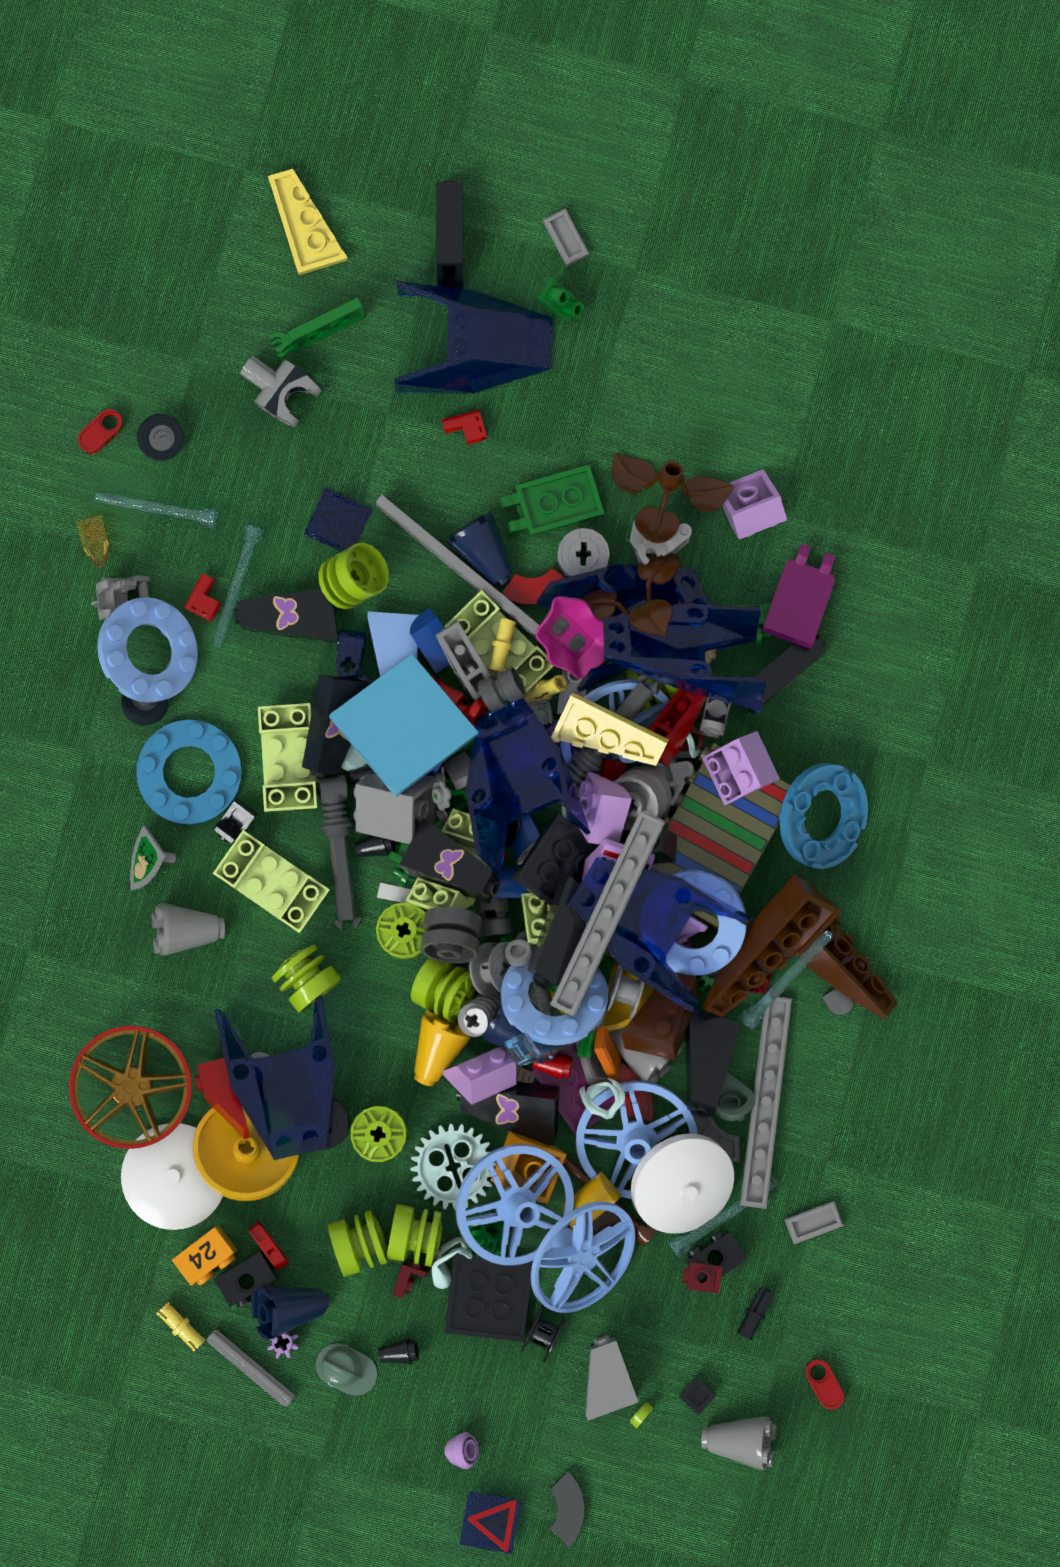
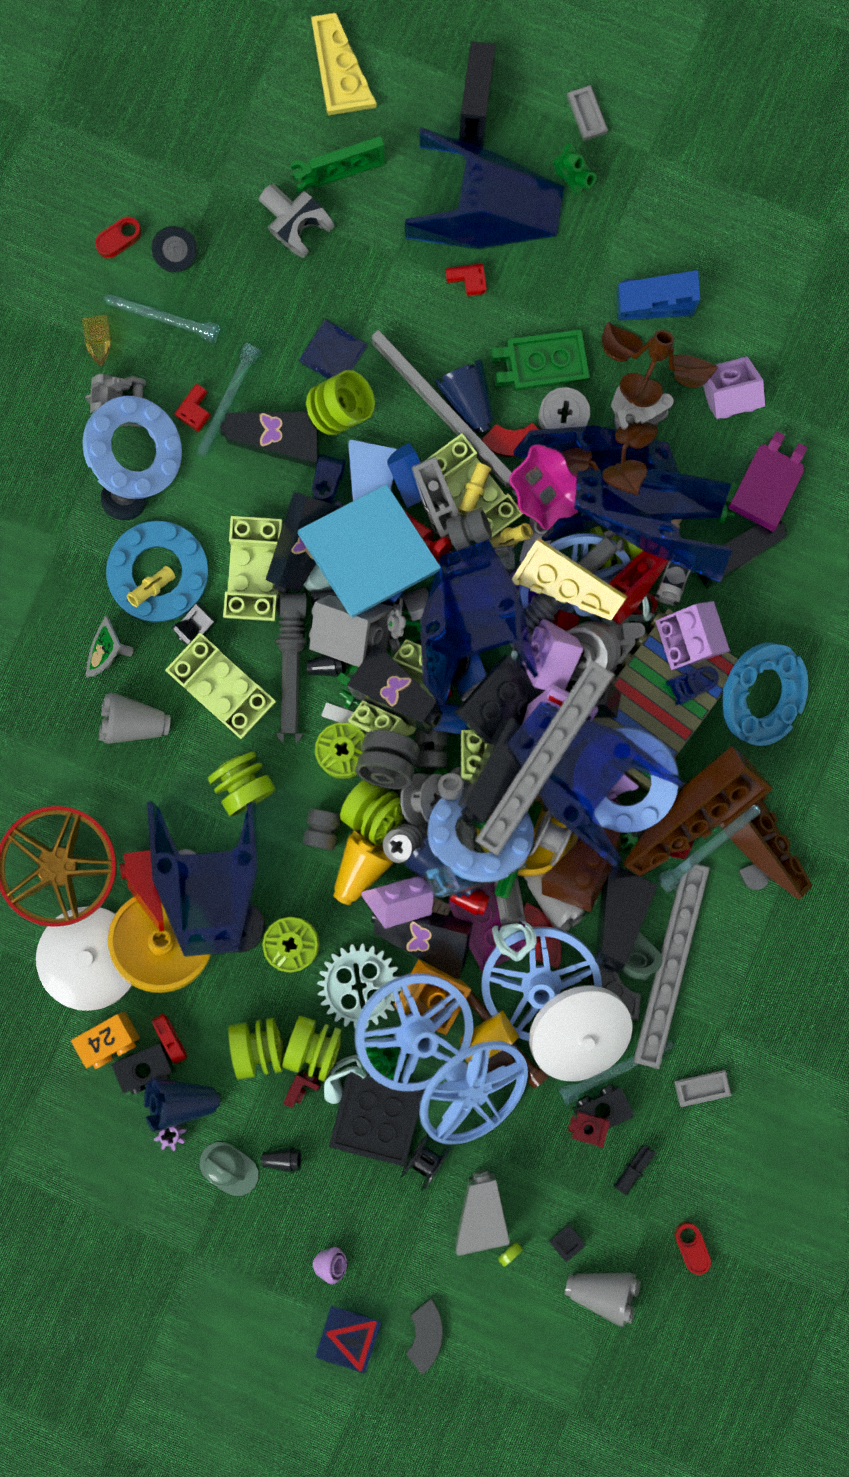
camera: 10 degrees right, 0 degrees up
light yellow pin [156,1302,206,1352] -> none
light grey axle [206,1329,295,1407] -> none
orange tile [594,1027,621,1080] -> none
none -> light yellow pin [127,566,175,607]
none -> dark grey wheel [302,808,341,851]
none -> blue wedge [616,270,700,321]
none -> clear blue piece [665,666,719,706]

